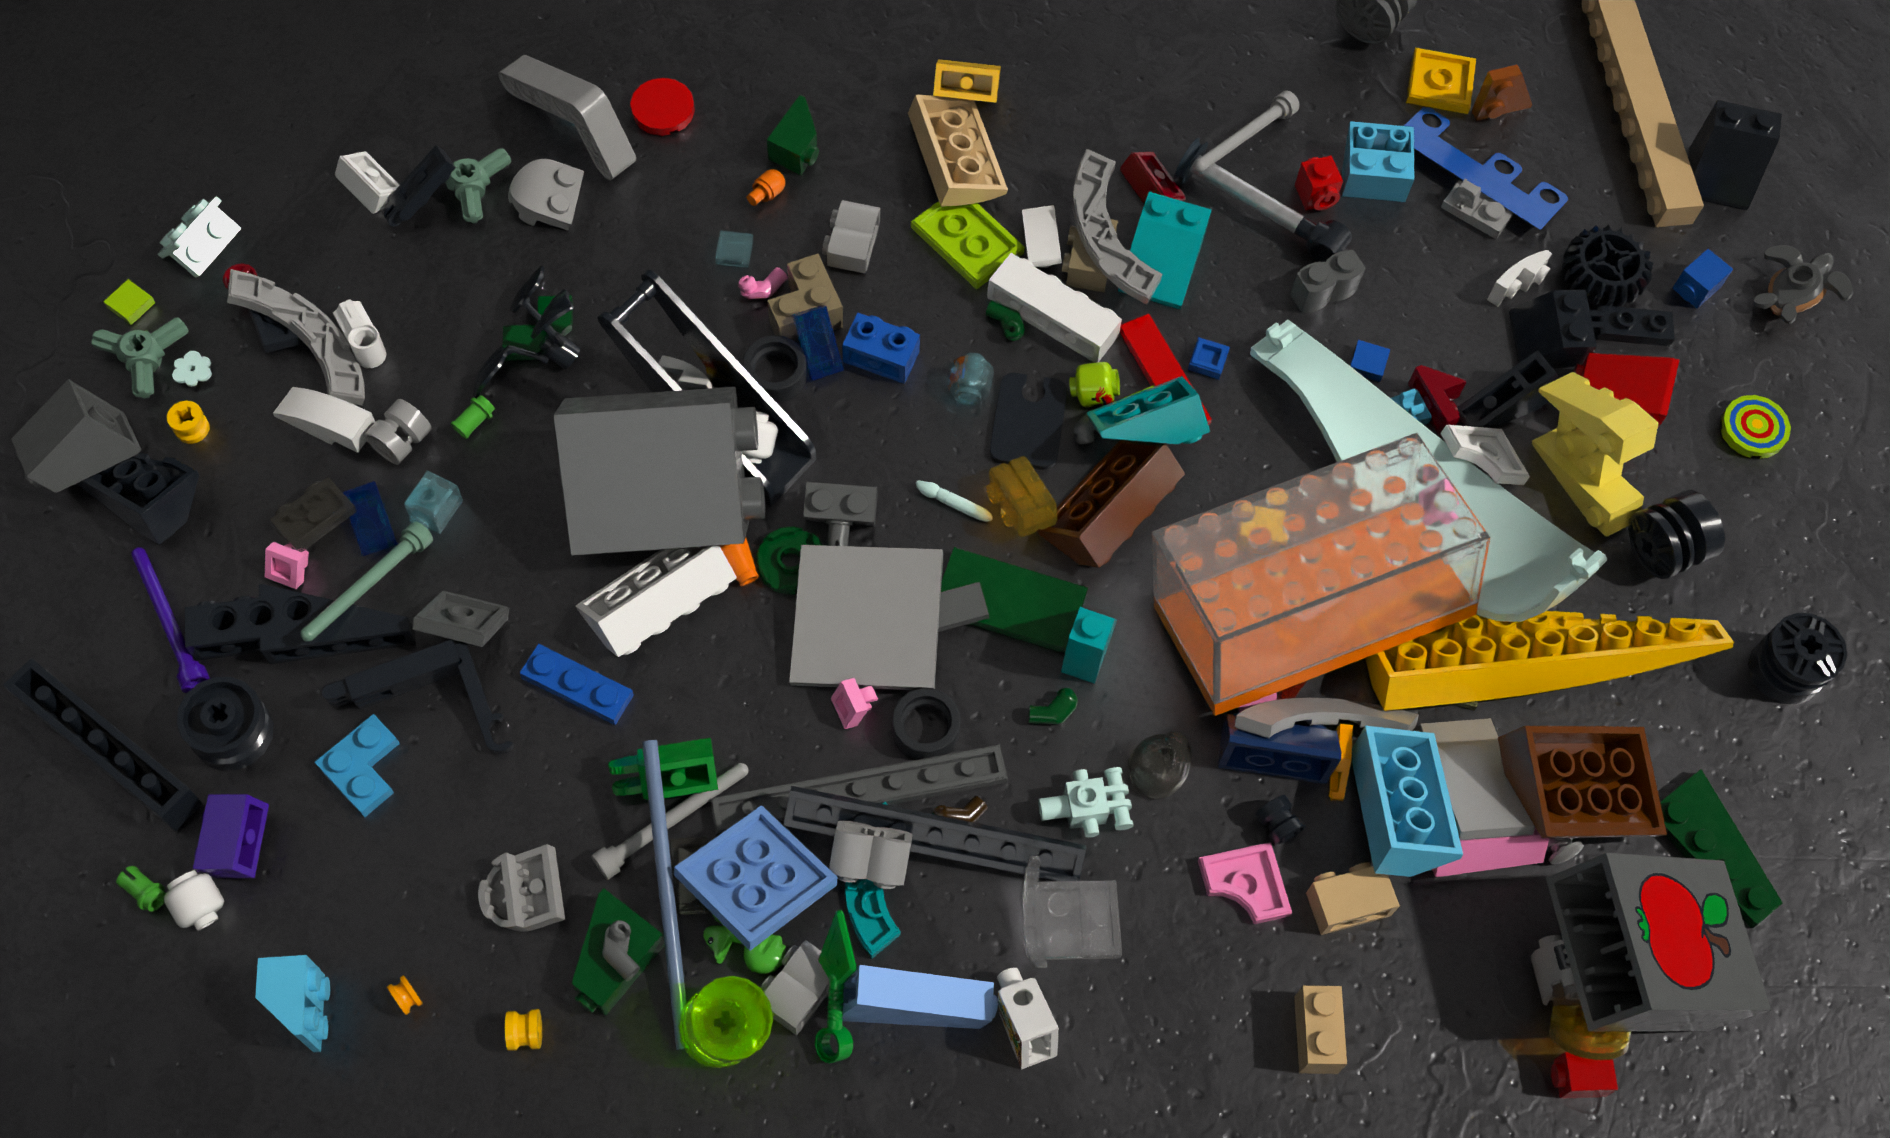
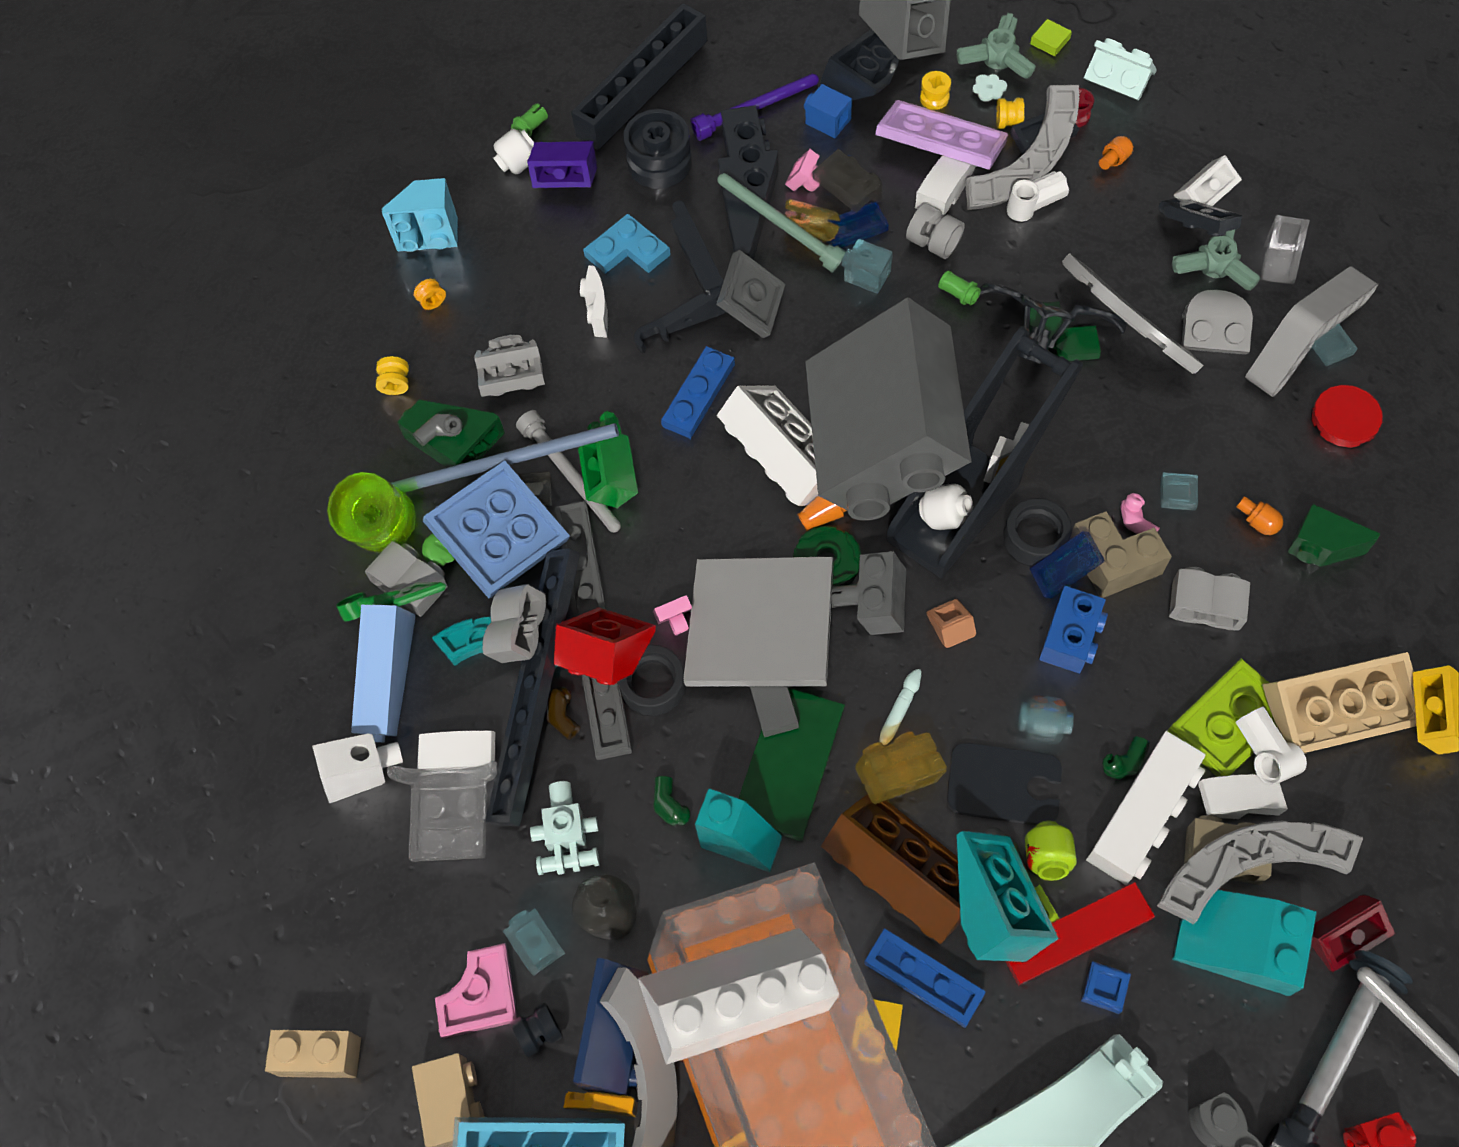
camera: 100 degrees right, 0 degrees up
none -> white slope [418,731,495,772]
none -> clear light blue brick [503,908,565,976]
none -> red slope [554,607,656,685]
none -> white slope [580,266,608,338]
none -> white slope [638,928,839,1065]
none -> clear yellow arm [785,199,840,242]
none -> blue brick [804,84,852,138]
none -> blue plate [864,928,986,1028]
none -> lavender tile [876,100,1008,170]
none -> nougat slope [926,599,976,648]
none -> yellow wheel [996,98,1024,129]
none -> light grey tile [1062,253,1203,374]
none -> orange cylinder [1099,136,1133,170]
none -> white piece [1236,707,1307,785]
none -> clear slope [1260,215,1310,285]

